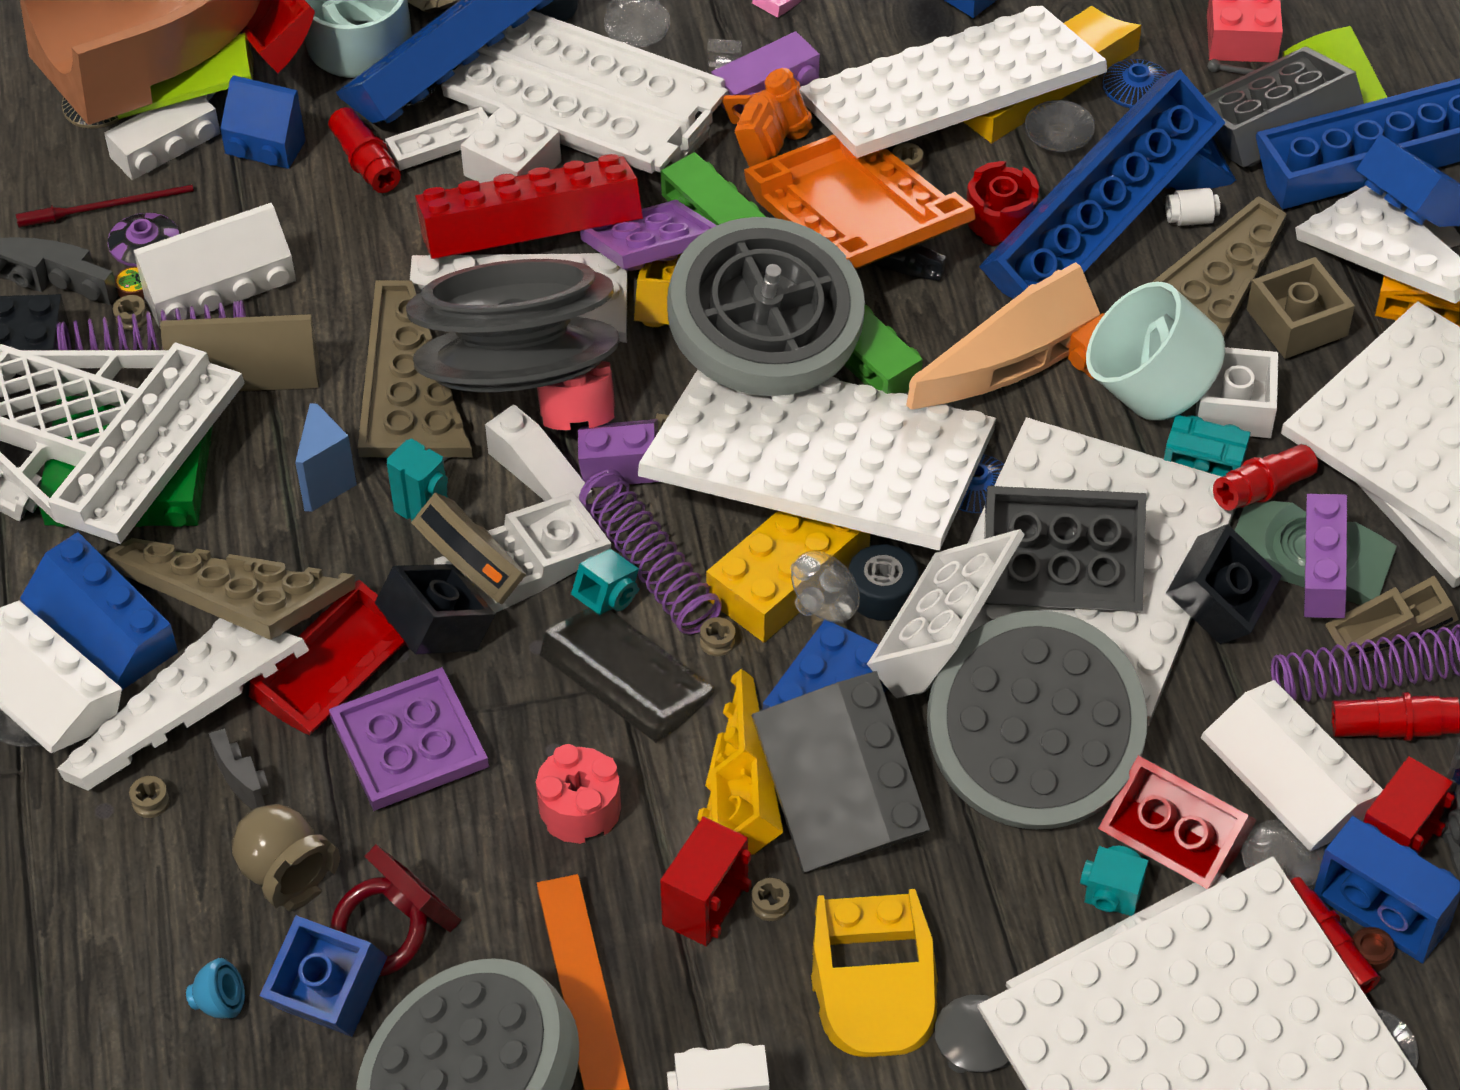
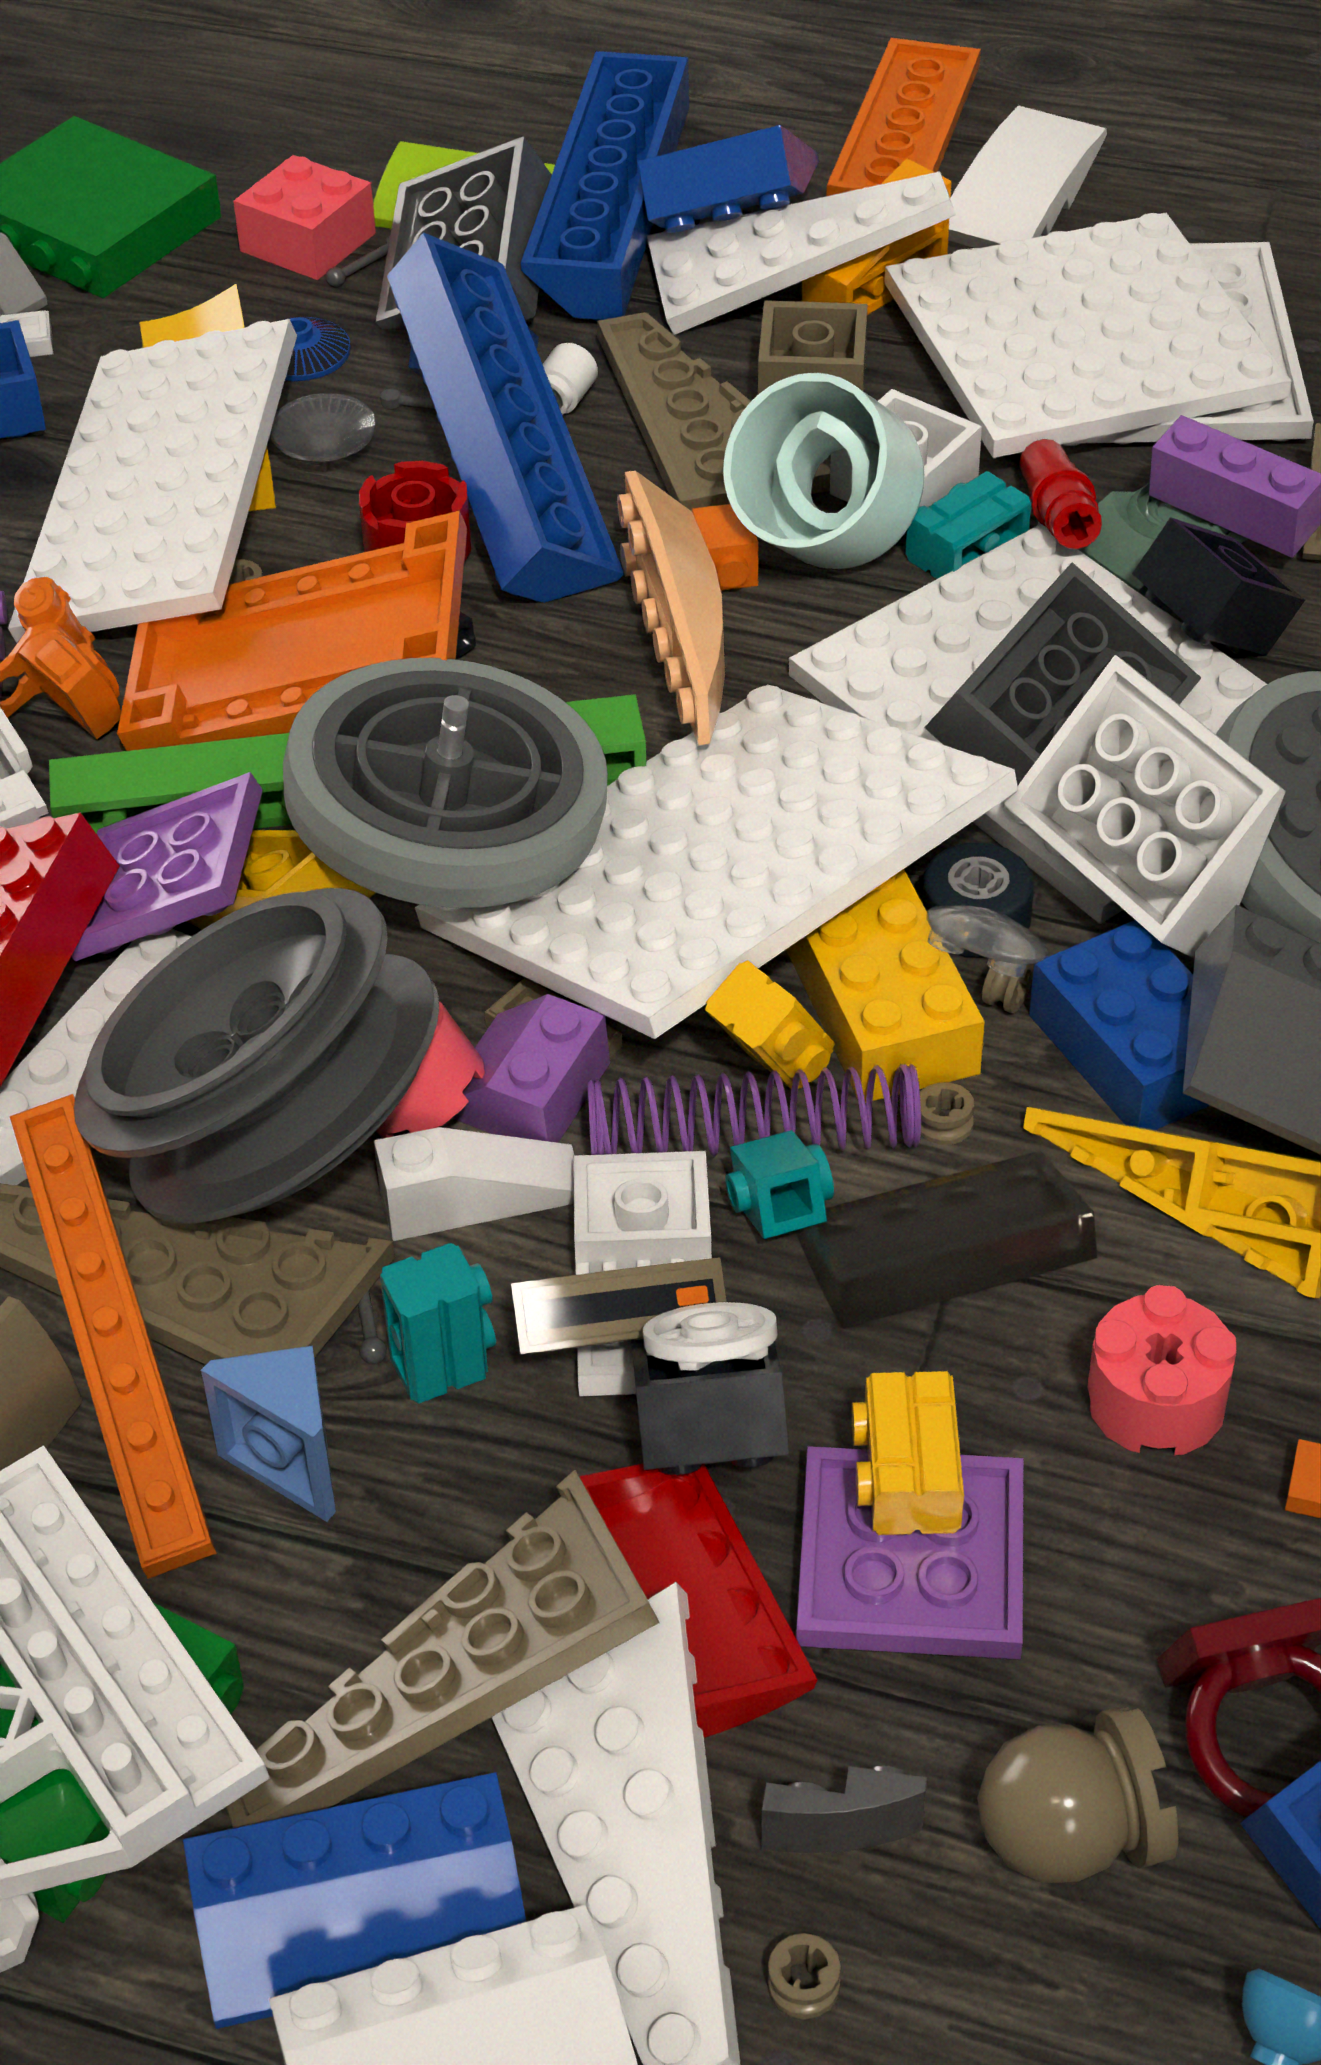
camera: 60 degrees left, 5 degrees down
none -> orange tile [10,1094,217,1579]
none -> white wheel [643,1302,778,1371]
none -> yellow brick [705,960,835,1090]
none -> yellow brick [852,1371,964,1535]

